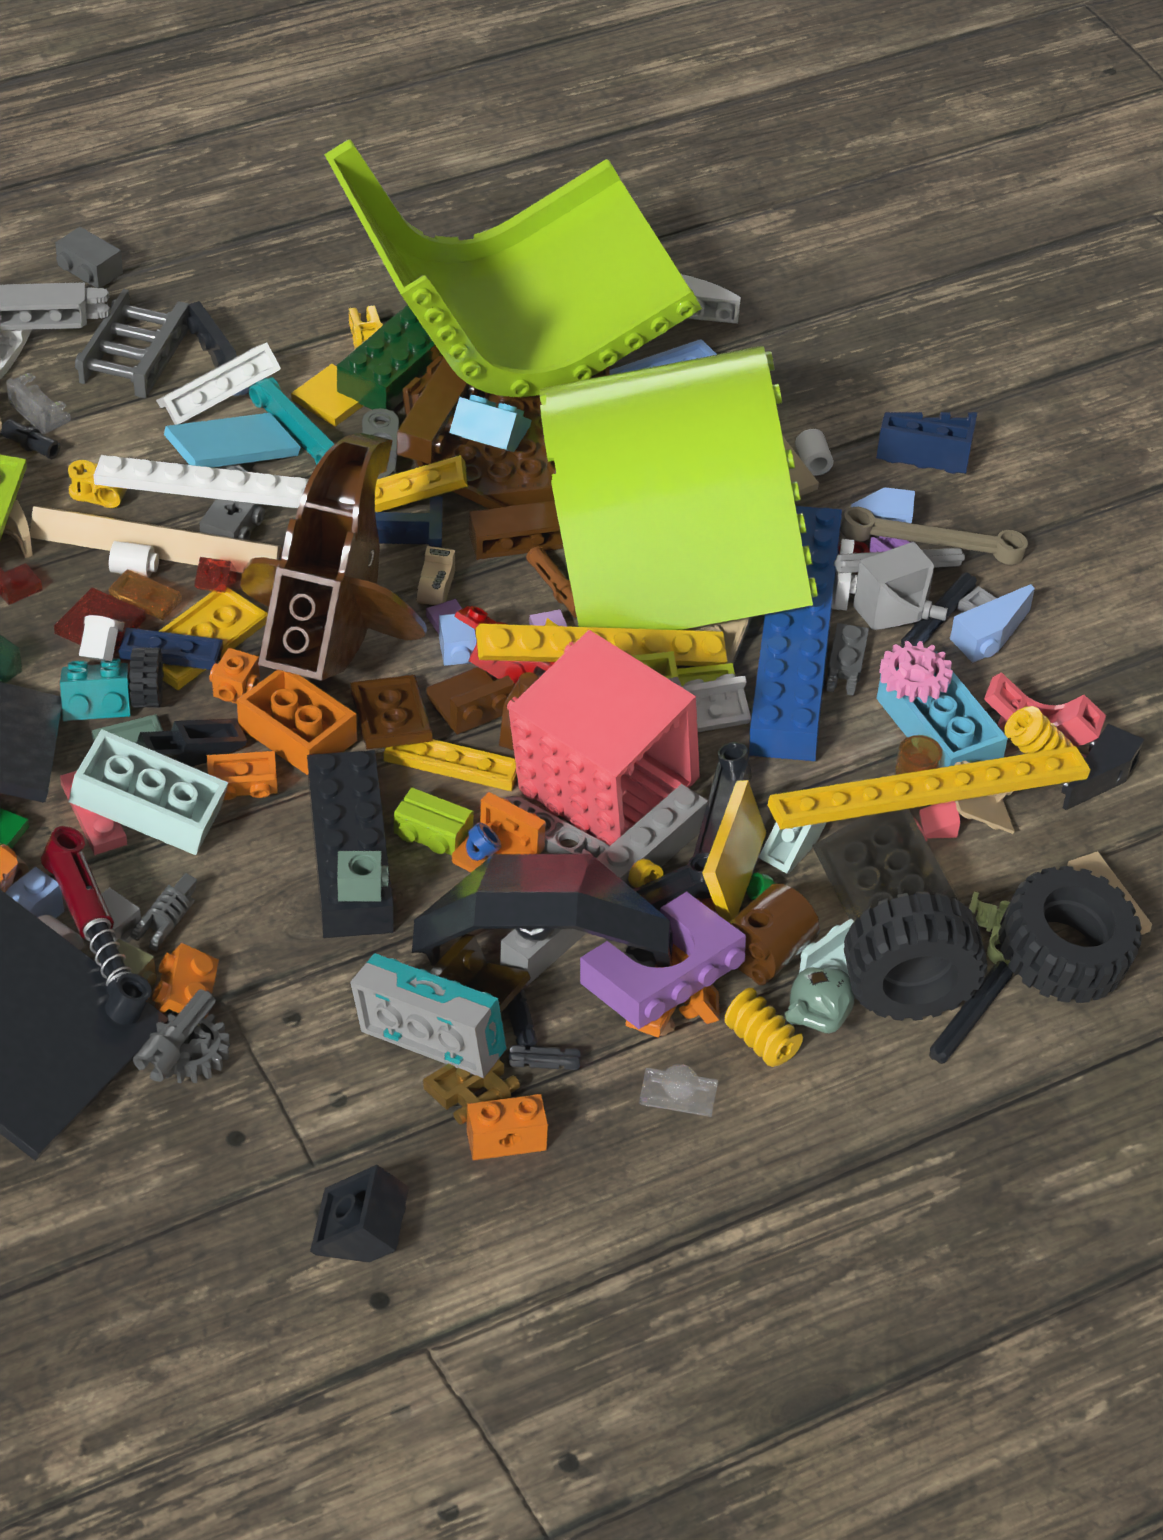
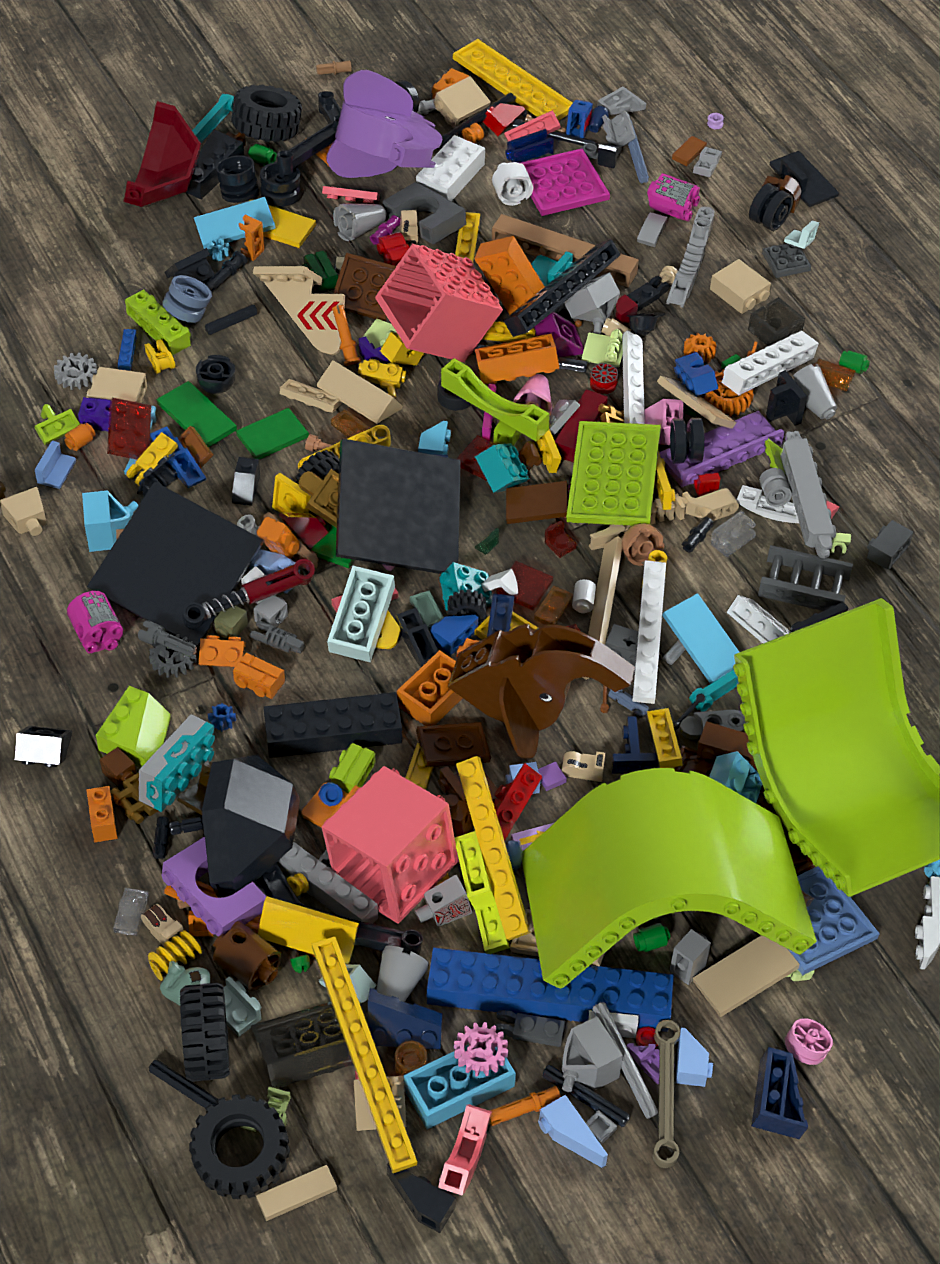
camera: 90 degrees right, 5 degrees up
orange bracket [207,751,277,800] -> none
sand green brick [337,851,388,901] -> none
white bracket [682,674,751,732] -> none
white brick [795,429,833,476] -> none
yellow piece [1005,706,1074,754] -> none
none -> dark pink cylinder [67,591,123,653]
none -> lime wedge [96,686,171,767]
none -> reddish brown brick [100,747,136,788]
none -> tan leg [141,904,183,946]
none -> blue gear [208,703,236,732]
none -> orange brick [233,653,285,699]
none -> dark blue wedge [367,988,442,1049]
none -> light grey cone [376,945,429,1002]
none -> blue slope [430,615,479,656]
none -> orange pin [489,1086,561,1127]
none -> nougat cylinder [622,523,664,566]
none -> bright pink wheel [785,1019,833,1065]

